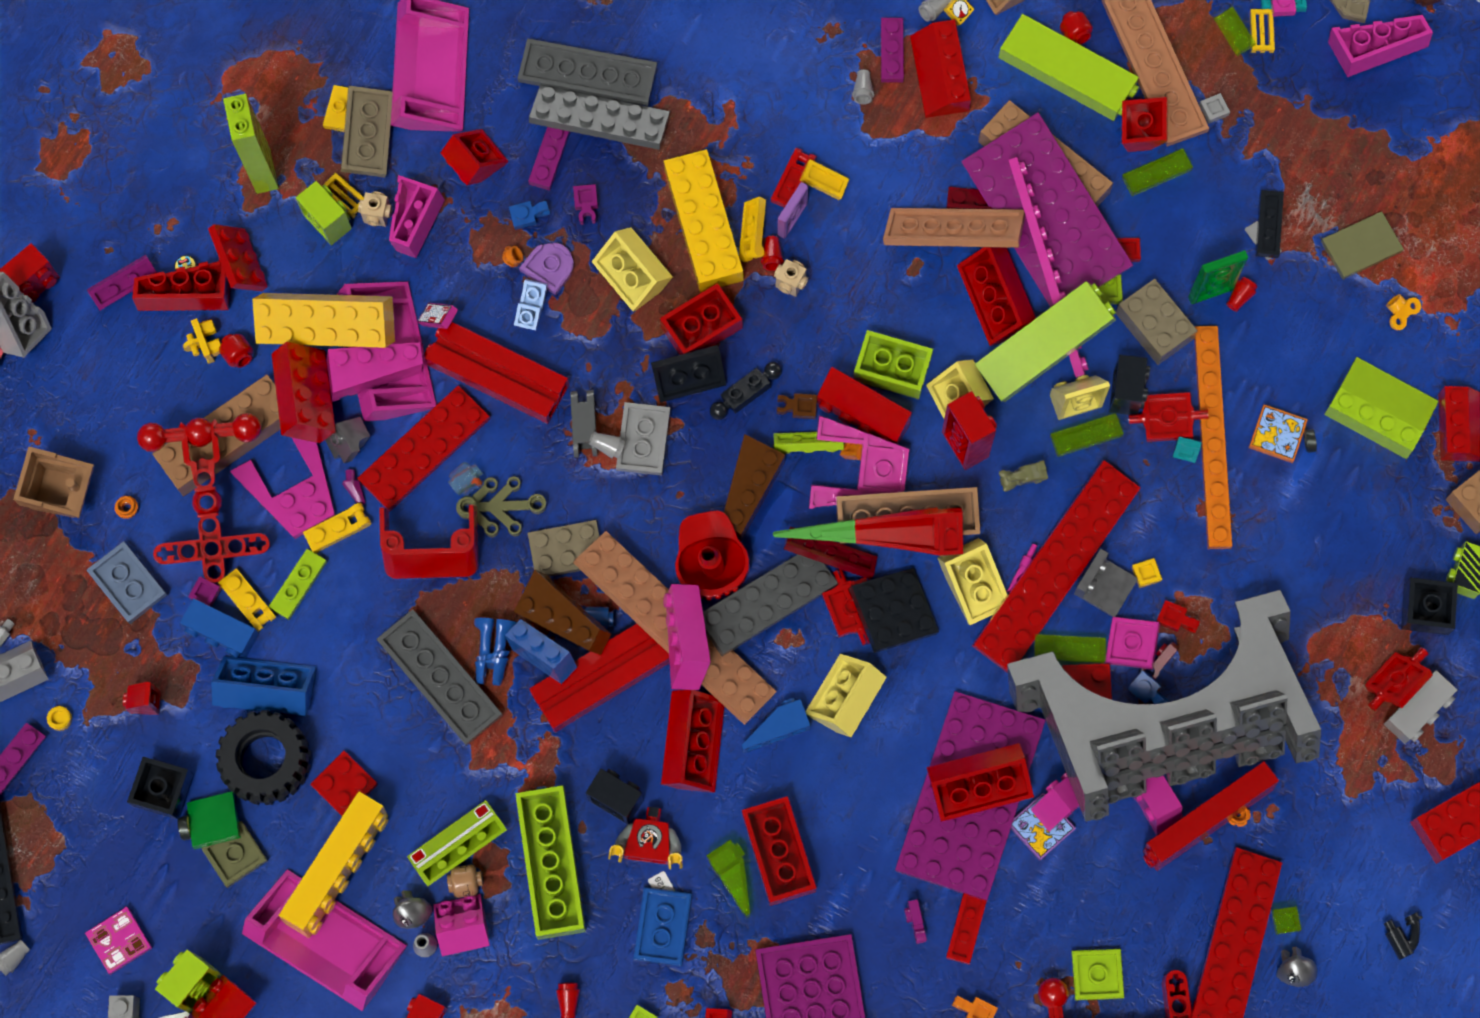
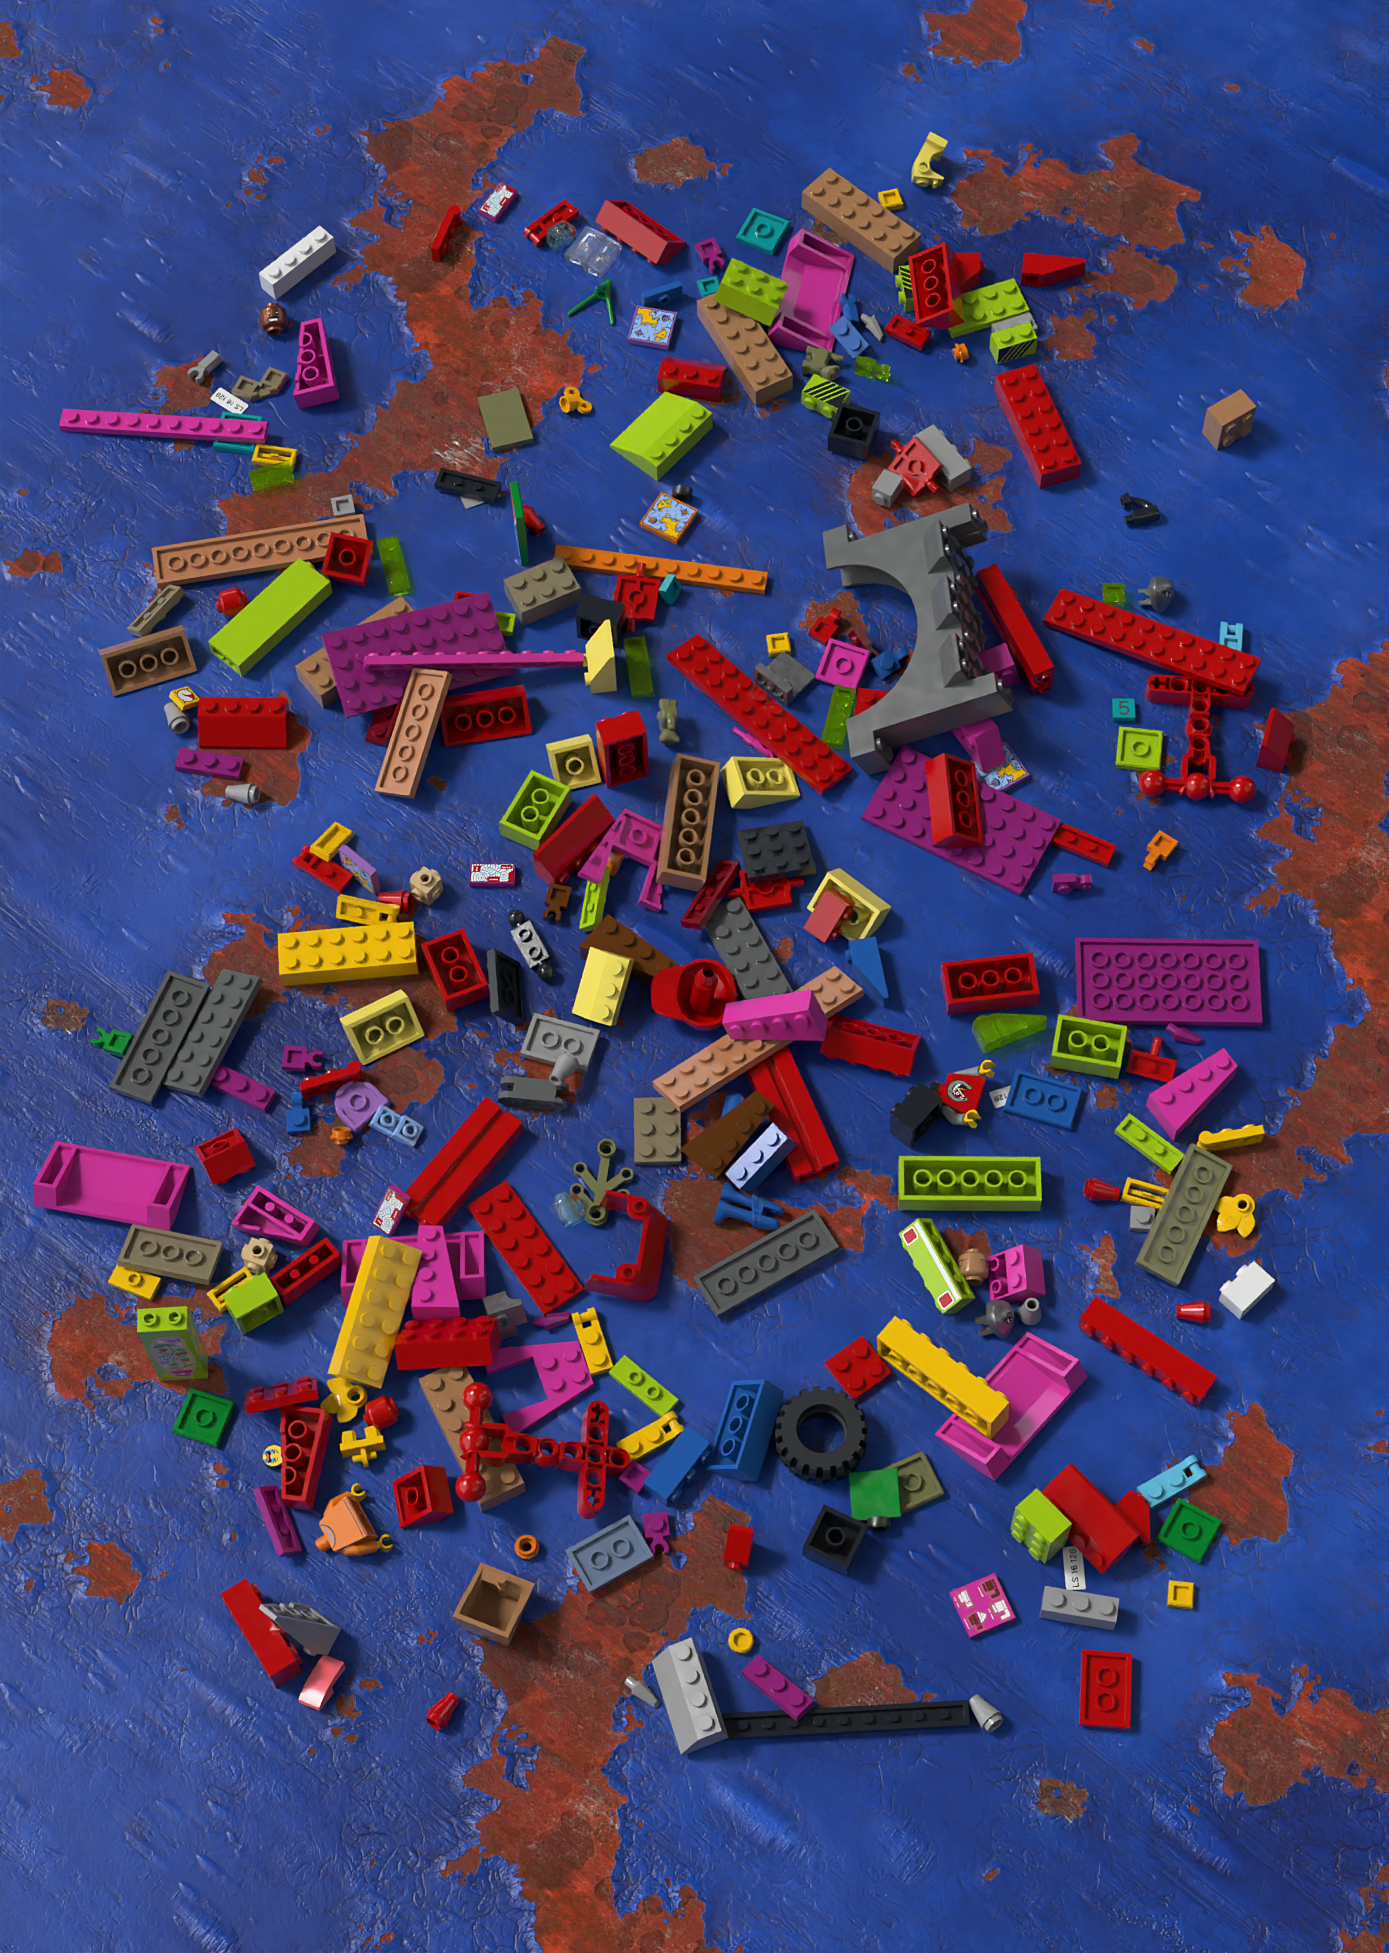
camera: 80 degrees left, 10 degrees down
red plate [773,507,963,556] -> none
lime brick [975,281,1116,402] -> none
none -> green plate [91,1028,134,1057]
none -> green tile [172,1388,236,1449]
none -> red brick [269,1237,342,1306]
none -> red plate [299,1061,364,1100]
none -> orange torso [315,1483,393,1556]
none -> yellow plate [320,1378,368,1423]
none -> red slope [392,1465,454,1529]
none -> tile [469,863,515,886]
none -> light yellow slope [572,947,634,1026]
none -> magenta plate [643,1511,670,1557]
none -> brick [803,888,855,943]
none -> light grey brick [871,469,903,508]
none -> lime brick [1049,1014,1127,1079]
none -> teal tile [1112,698,1136,722]

